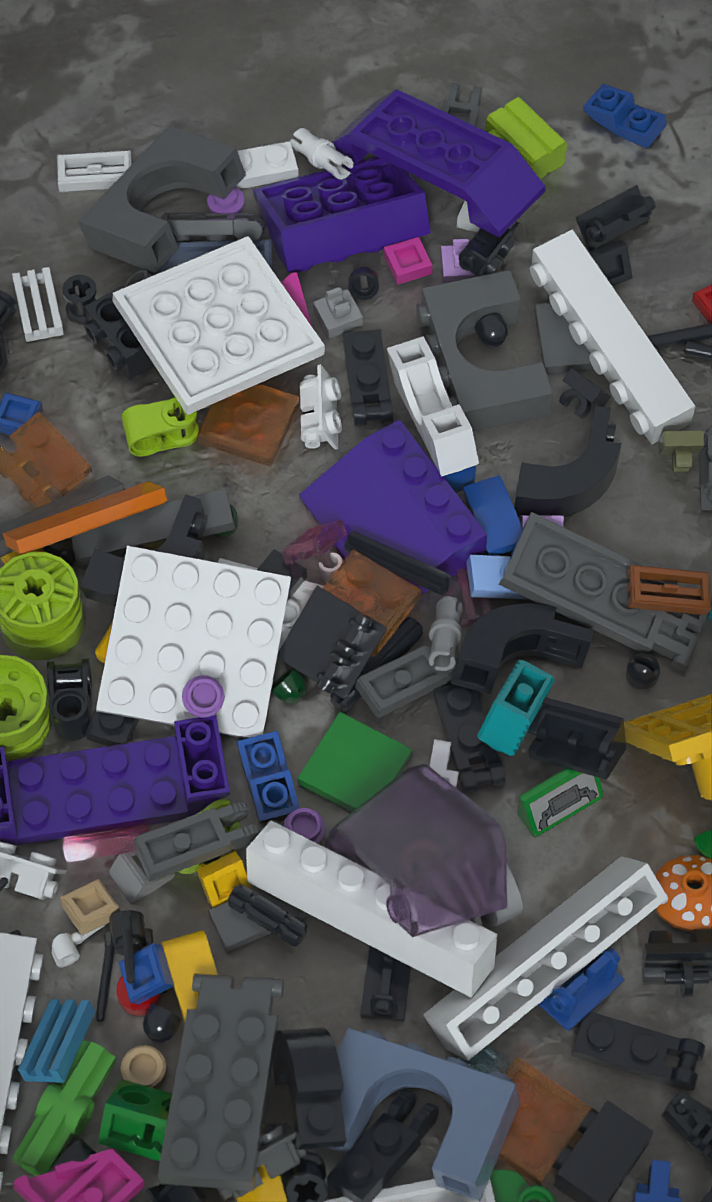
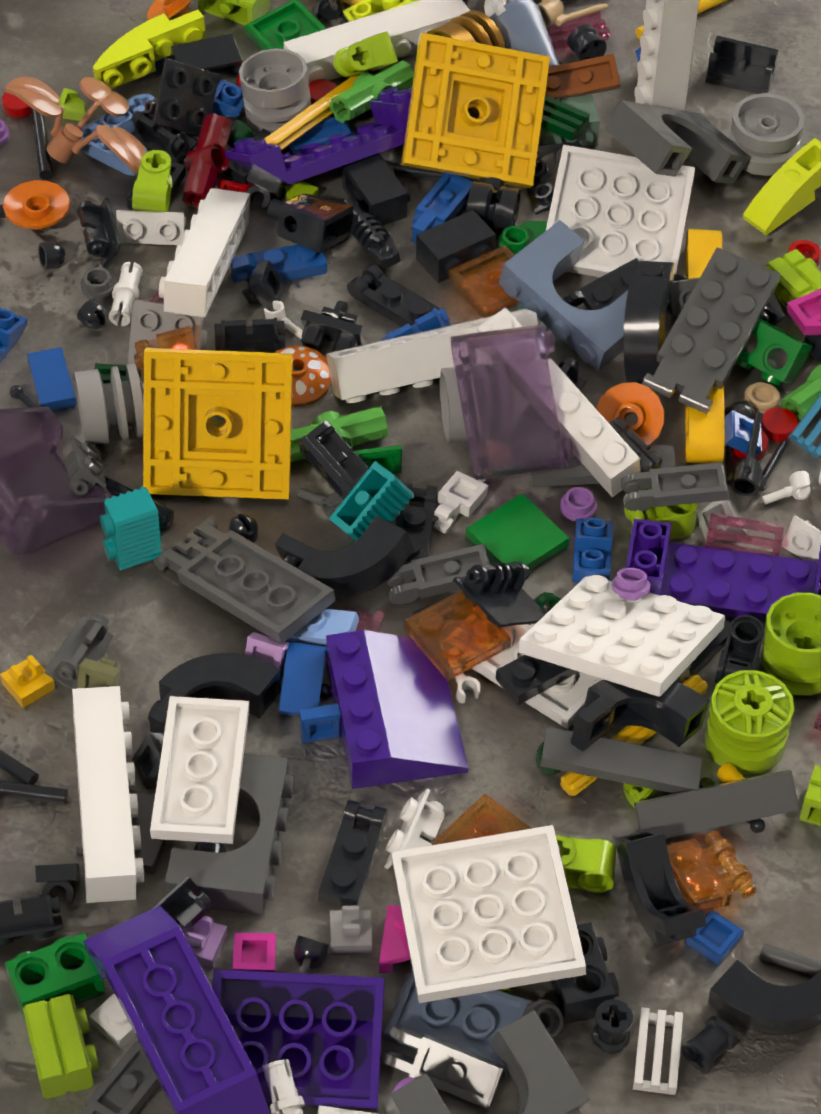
camera: 160 degrees left, 10 degrees down
orange tile [3,481,168,555] -> none
tan tile [60,879,120,936] -> none
clear pink tile [281,520,347,565] -> none
black axle [344,531,452,595] -> none
white arch [387,336,479,477] -> none
light grey pin [428,596,463,671] -> none
dark orange tile [627,565,711,615] -> none
none -> green brick [5,933,105,1024]
none -> white plate [150,696,249,844]
none -> bright green piece [291,407,388,462]
none -> orange dish [596,382,665,446]
none -> black arch [614,829,706,946]
none -> red tile [761,407,798,442]

